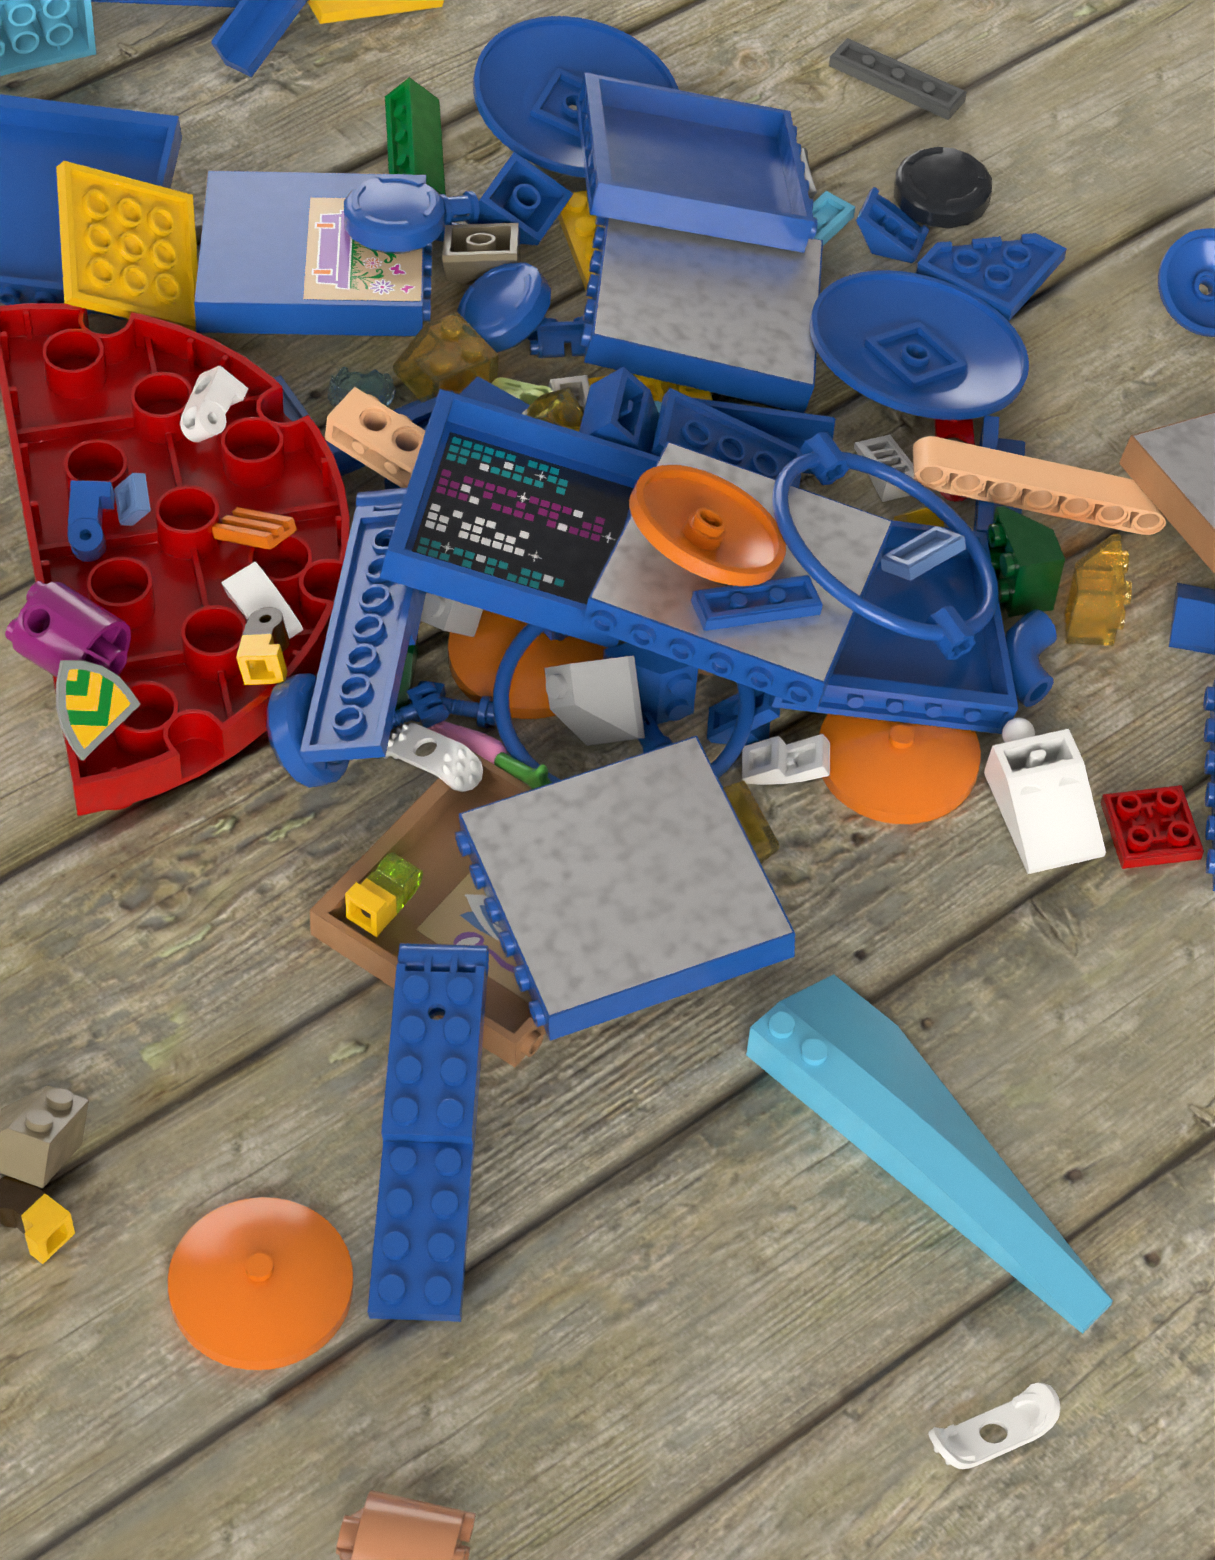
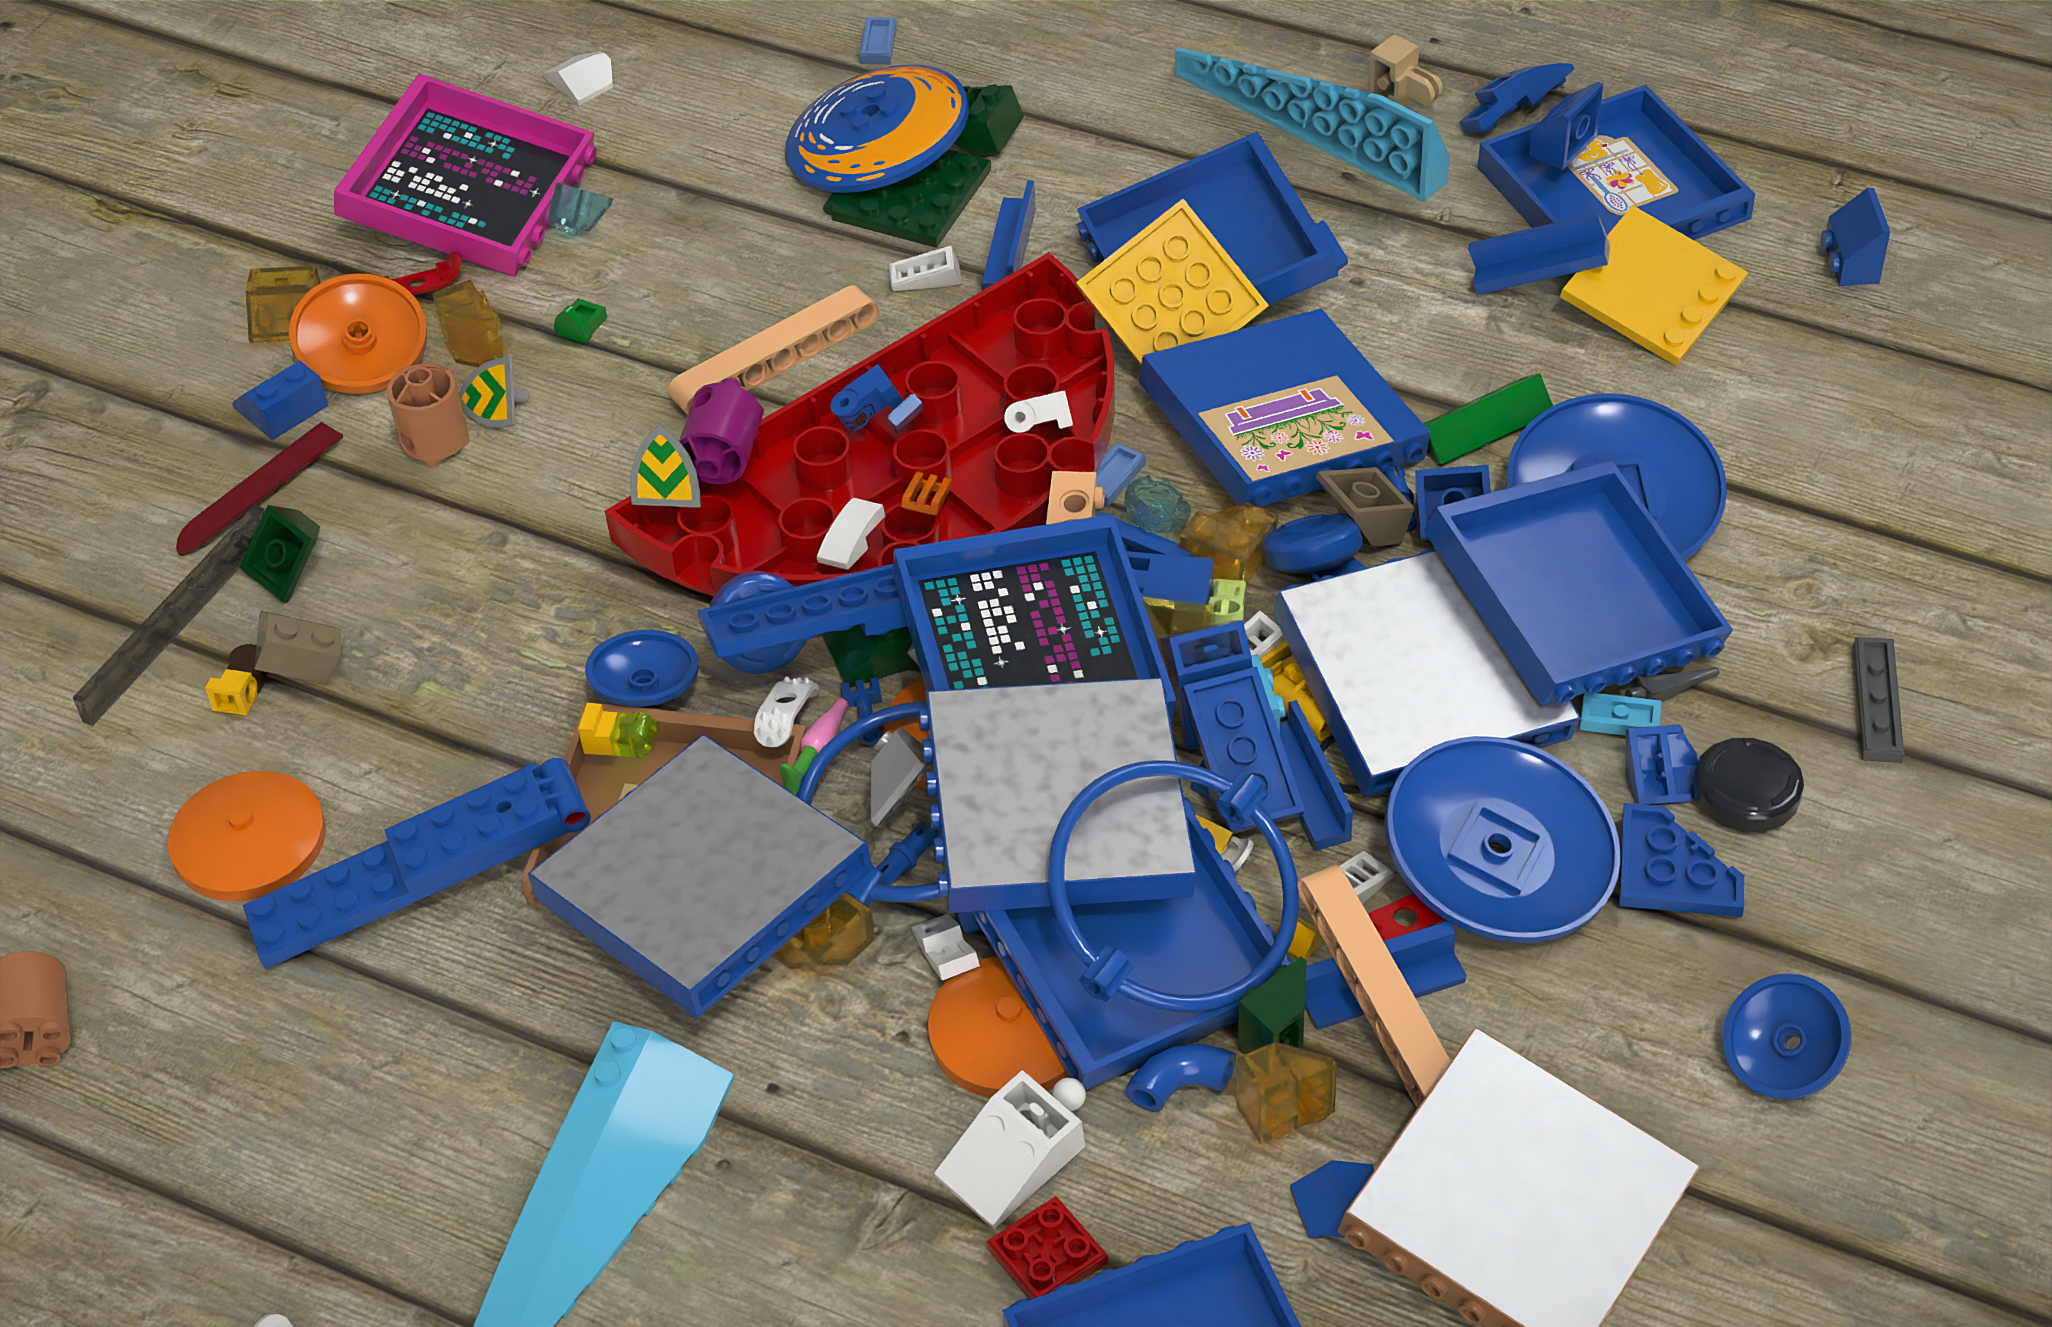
camera: 70 degrees right, 5 degrees down
yellow leg [236,607,290,685] -> none
blue piece [344,175,445,254] -> none
blue hinge [391,682,449,730] -> none
blue bush [439,191,480,225] -> none
orange dish [629,465,786,586] -> none
blue tile [691,575,823,631] -> none
medium blue tile [881,526,966,581] -> none
none -> blue dish [585,630,699,708]

